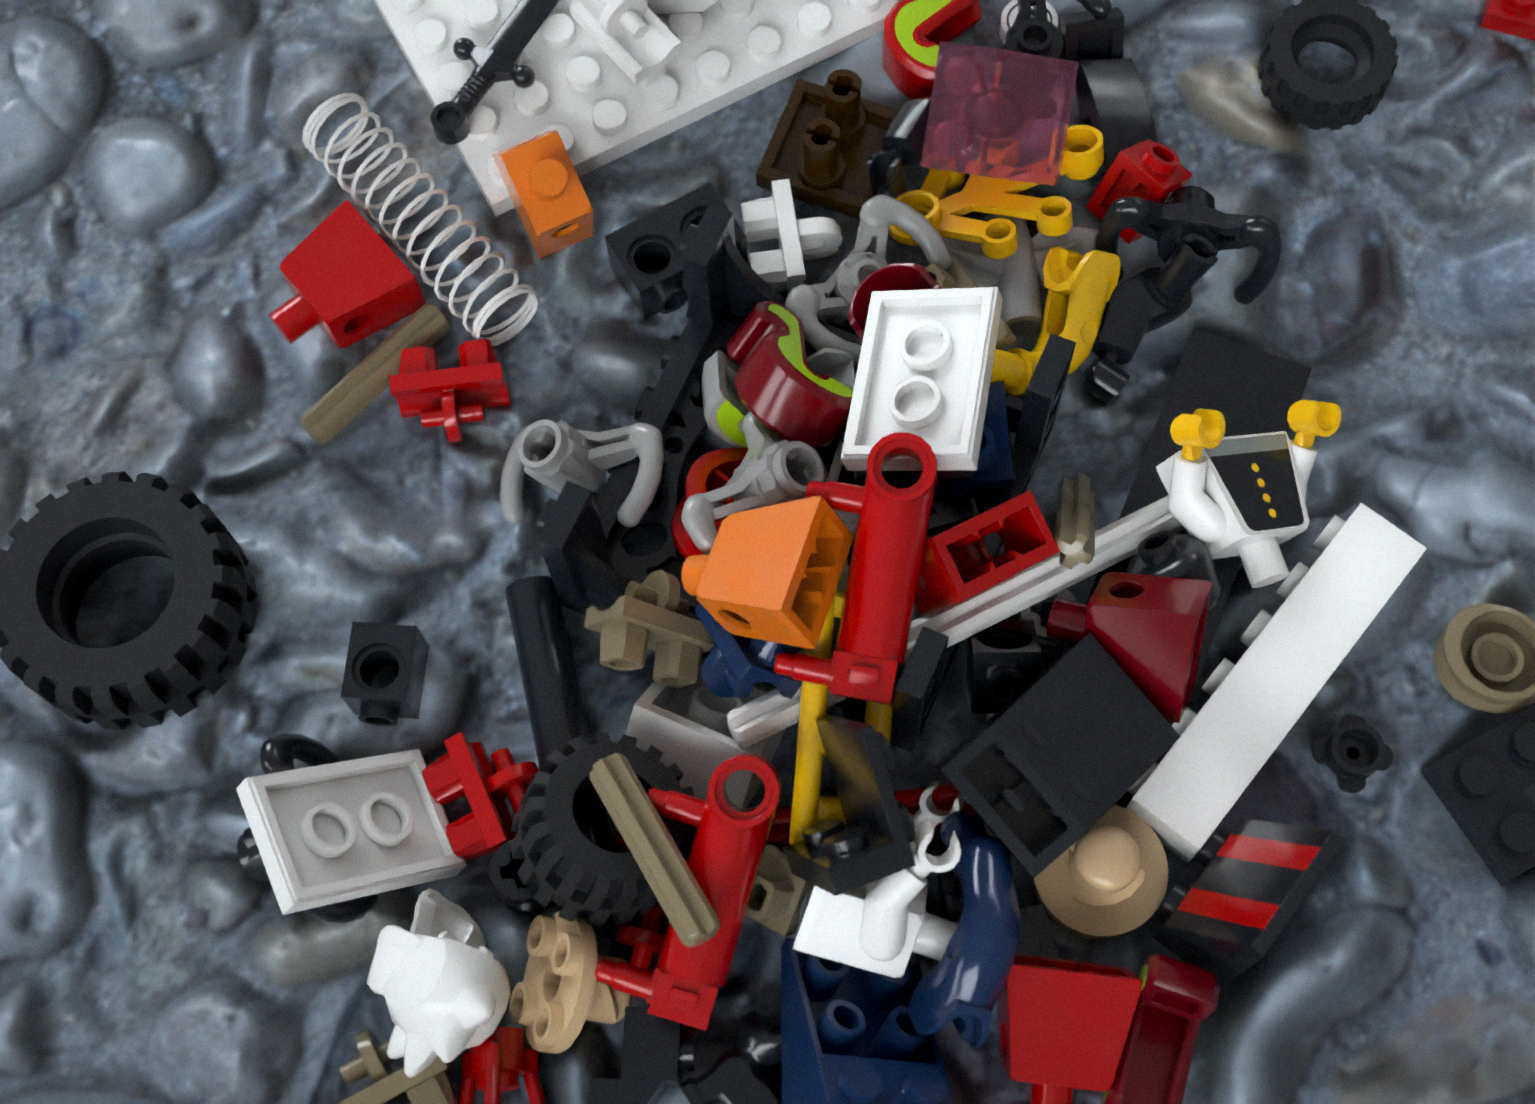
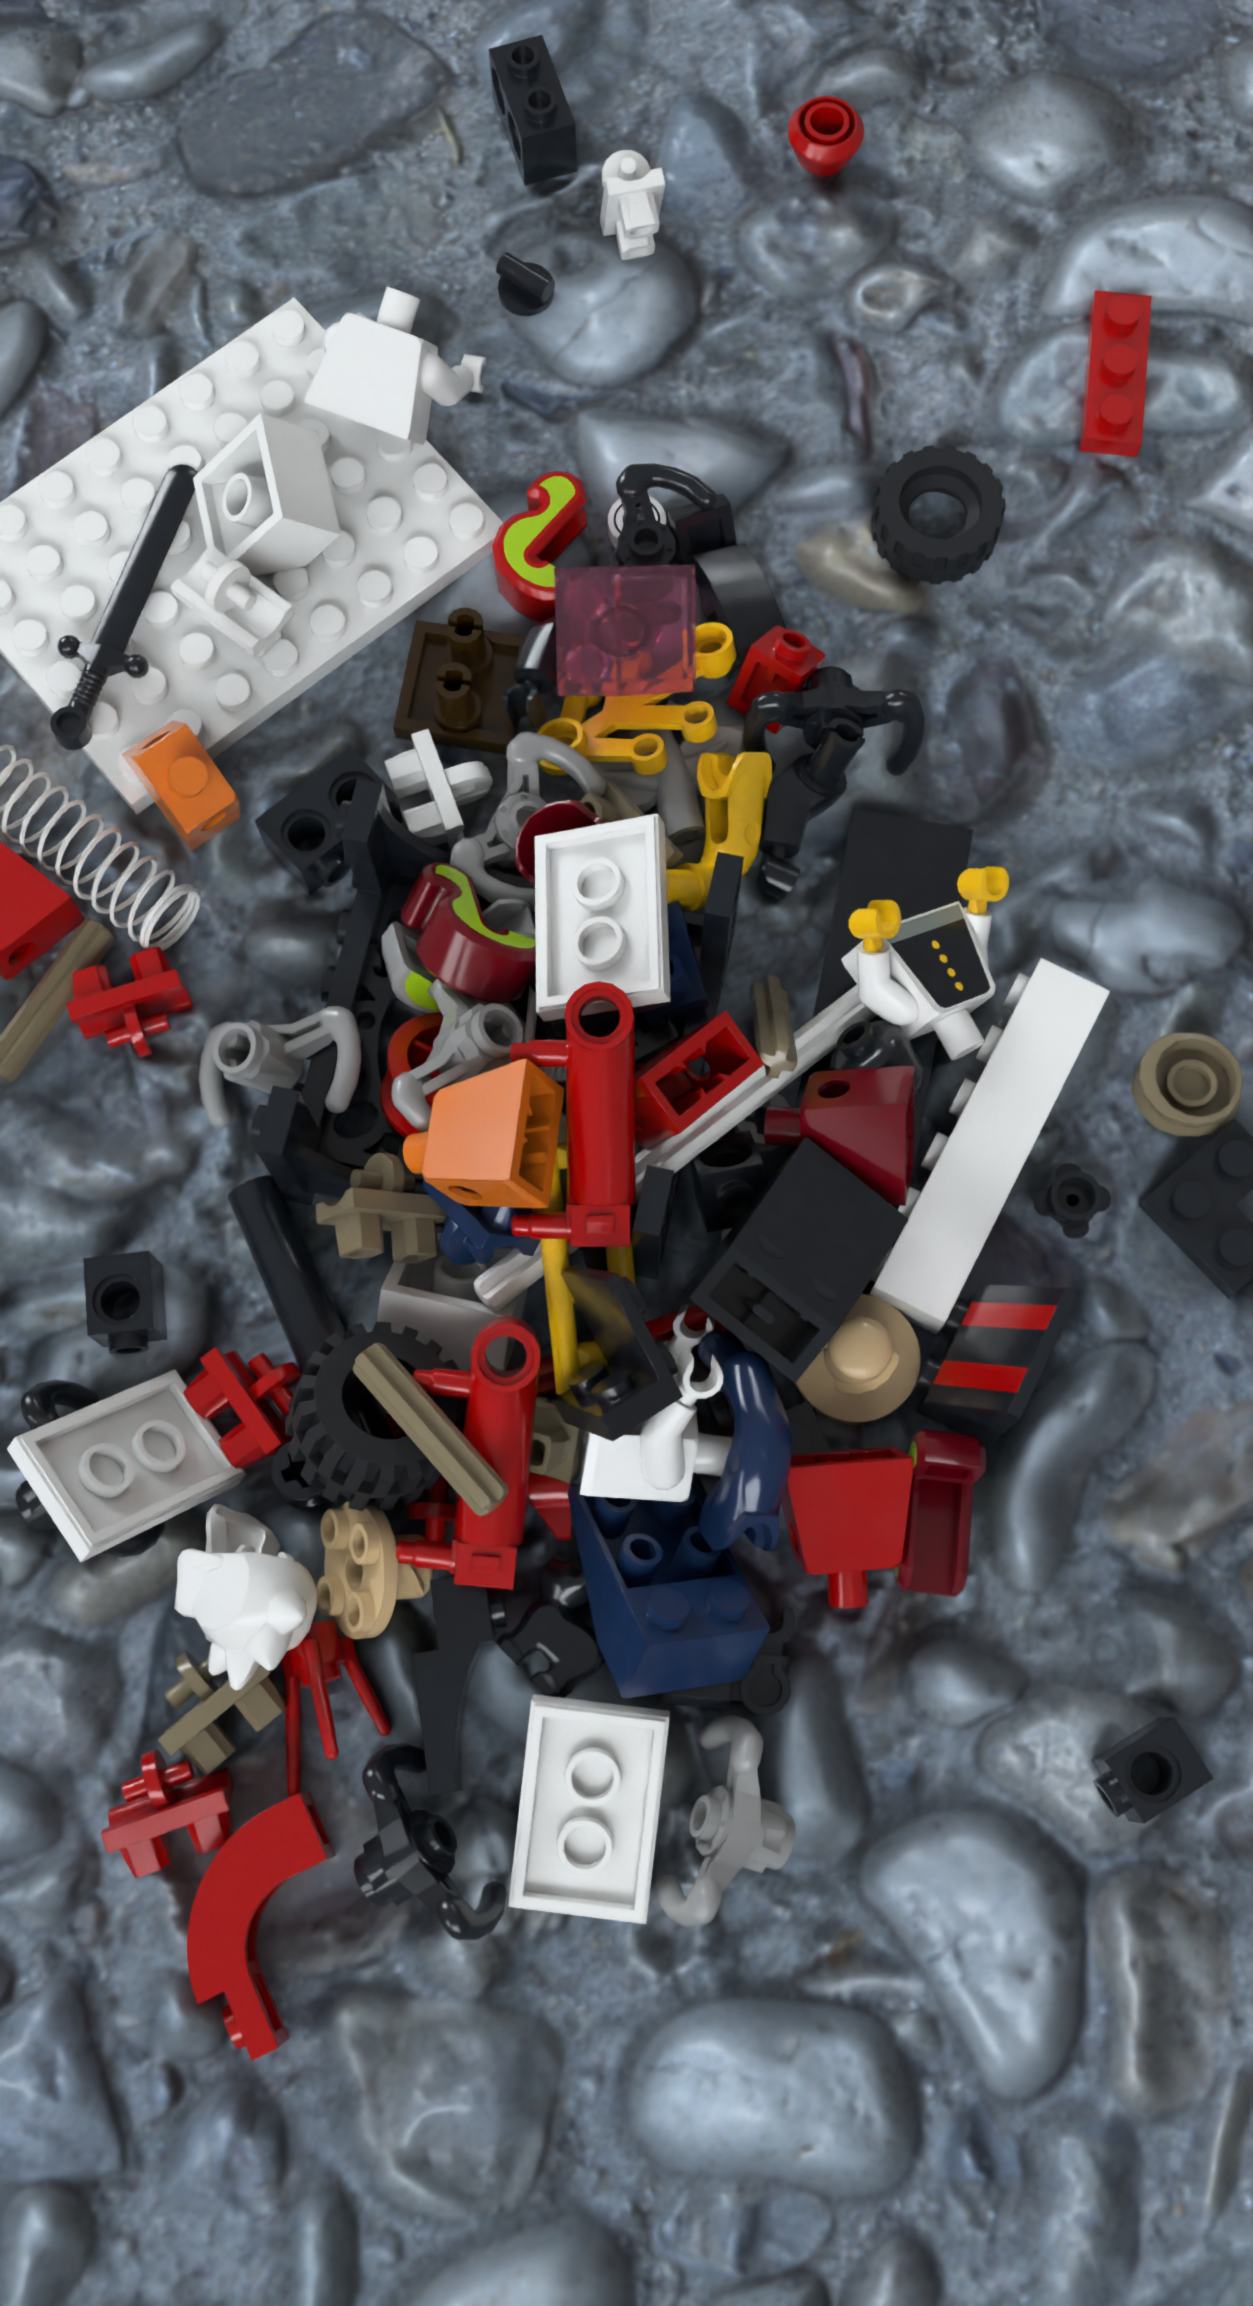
camera: 15 degrees left, 5 degrees up
none -> red piece [527,1471,571,1540]

